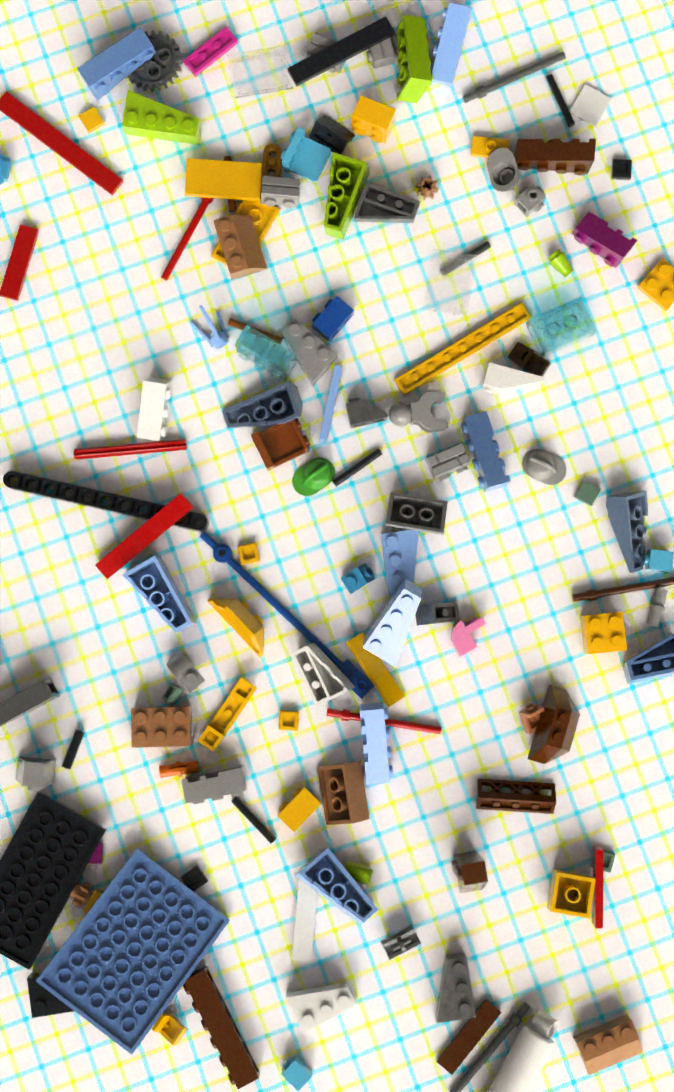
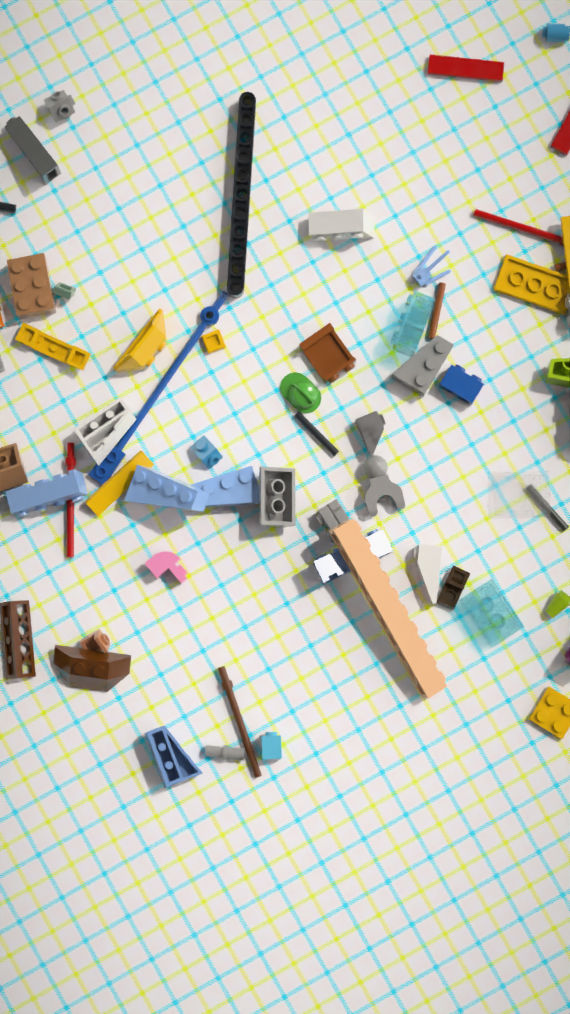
camera: 85 degrees right, 0 degrees up
red axle [73,439,187,459] -> none
red tile [95,492,194,579] -> none
light blue wedge [122,555,197,633] -> none
light grey brick [166,651,205,693] -> none
medium nougat slope [213,215,267,280] -> none
sand blue wedge [222,381,303,428] -> none
yellow tile [279,710,299,731] -> none
light blue tile [319,365,342,443] -> none
yellow tile [394,302,532,396] -> none
flat silver slope [415,602,459,626] -> none
light grey piece [522,449,566,485] -> none
sand green tile [574,480,601,507] -> none
yellow brick [580,612,627,655] -> none
sand blue wedge [606,491,648,573] -> none
none -> light nougat brick [328,519,447,699]

